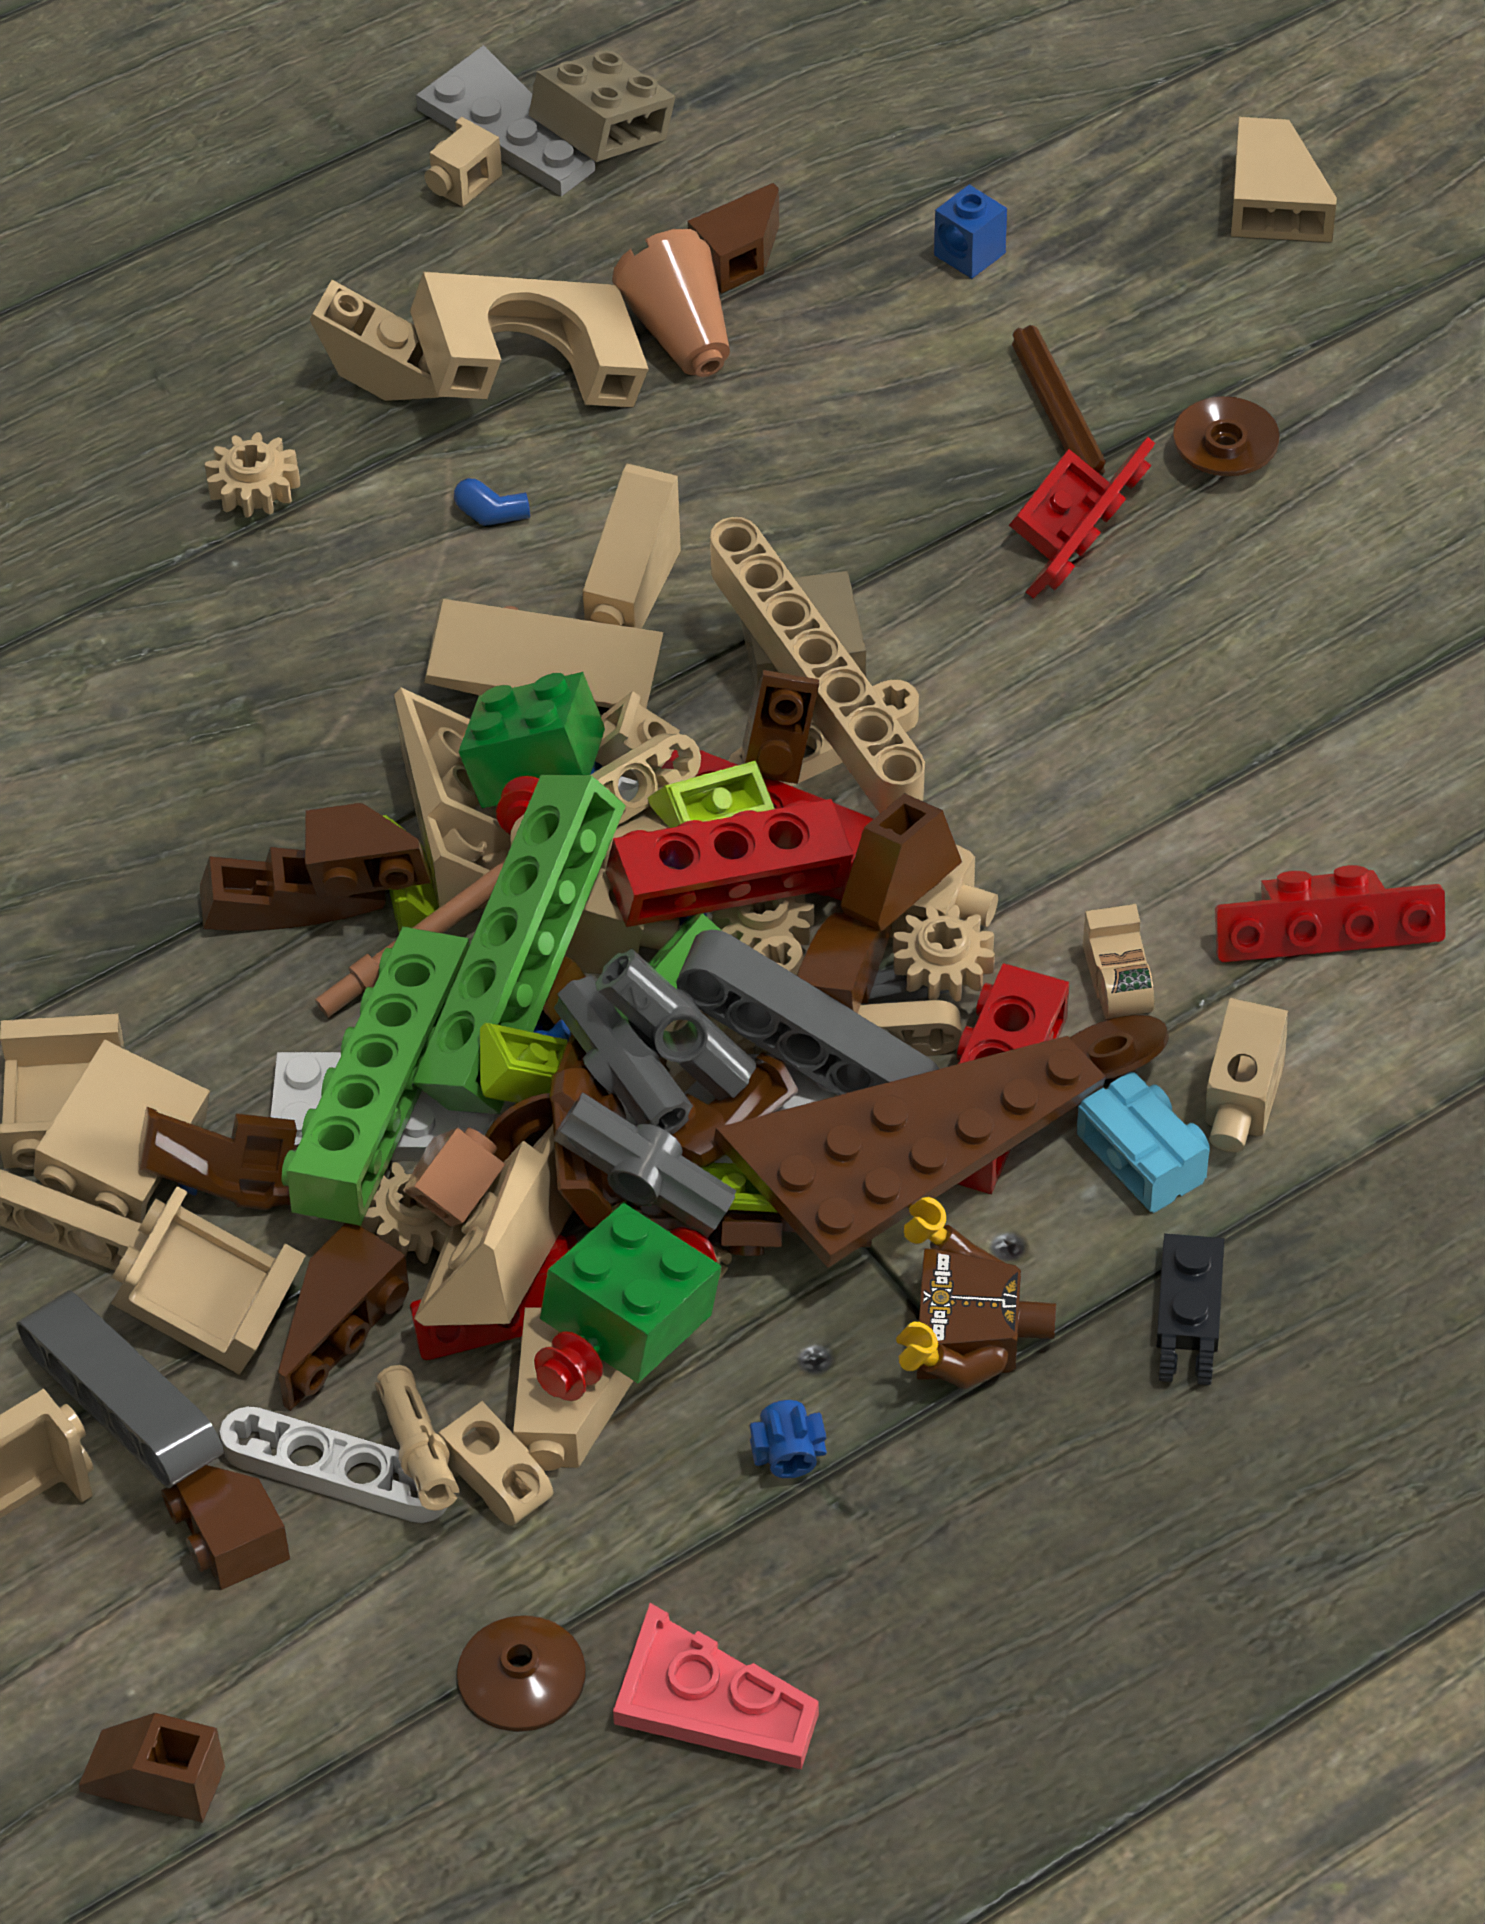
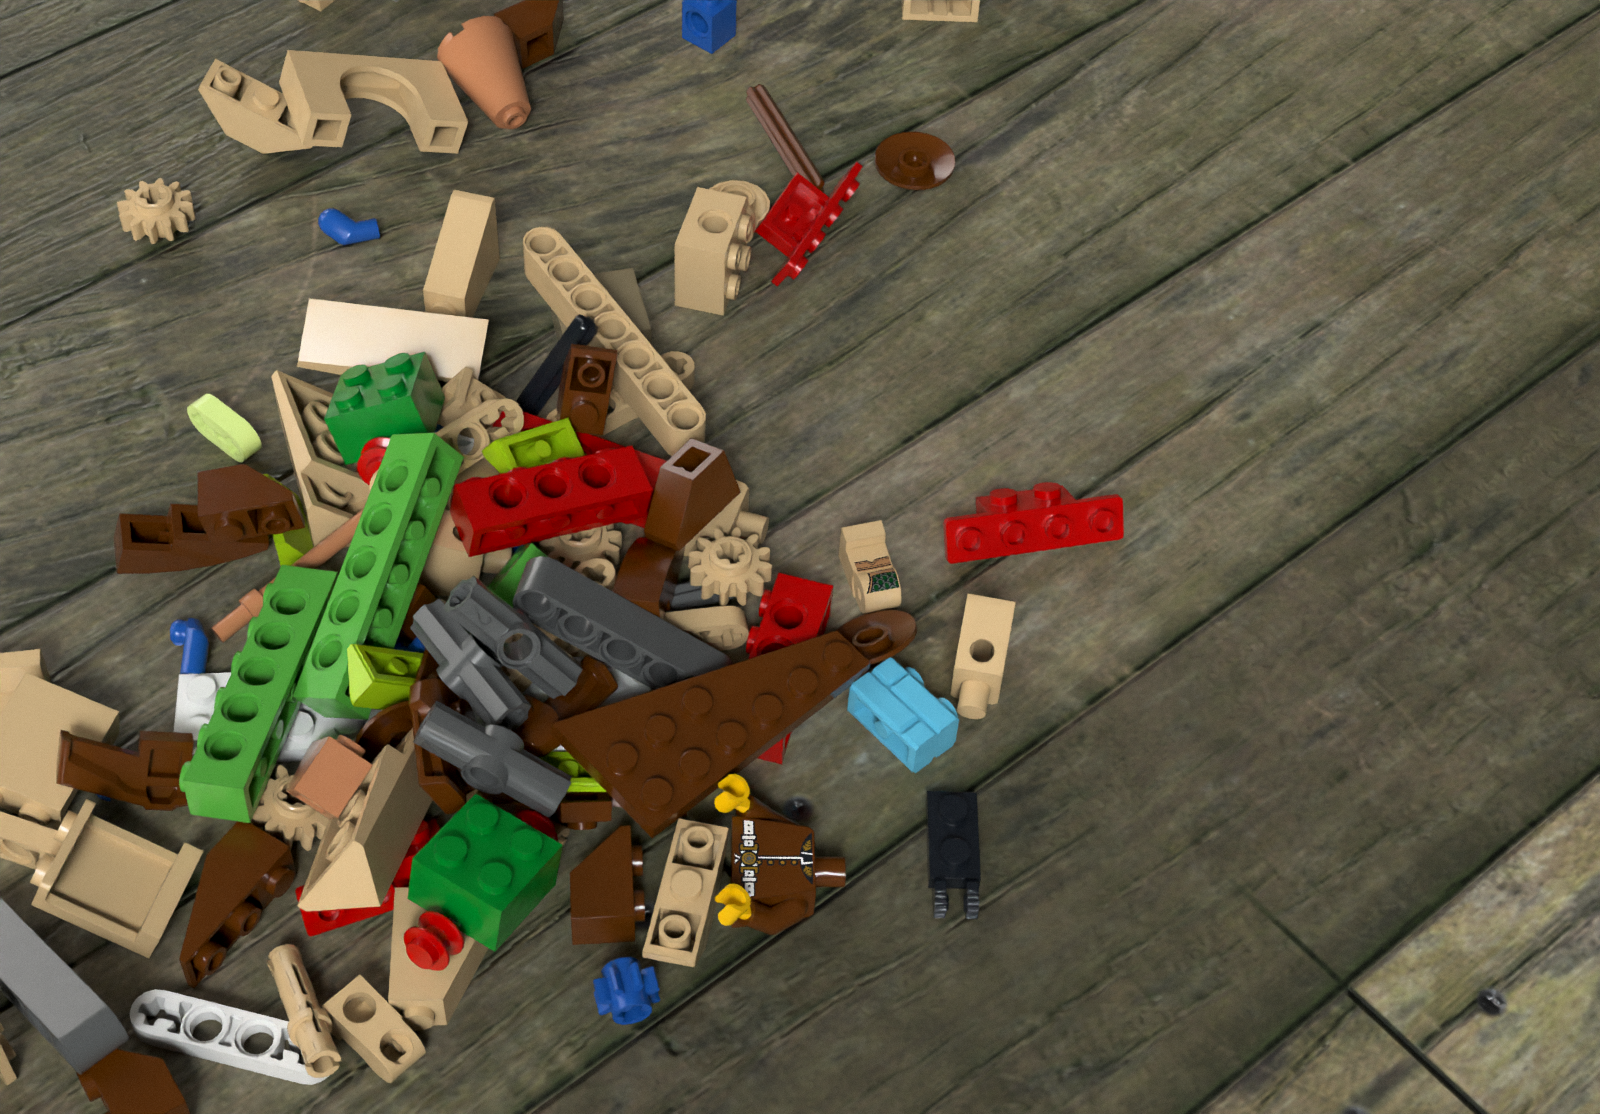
camera: 10 degrees left, 0 degrees up
none -> blue arm [170,618,209,674]
none -> yellowish green beam [187,393,262,462]
none -> black axle [515,314,598,416]
none -> reddish brown slope [570,825,645,945]
none -> tan slope [642,818,729,968]
none -> tan brick [675,180,770,316]

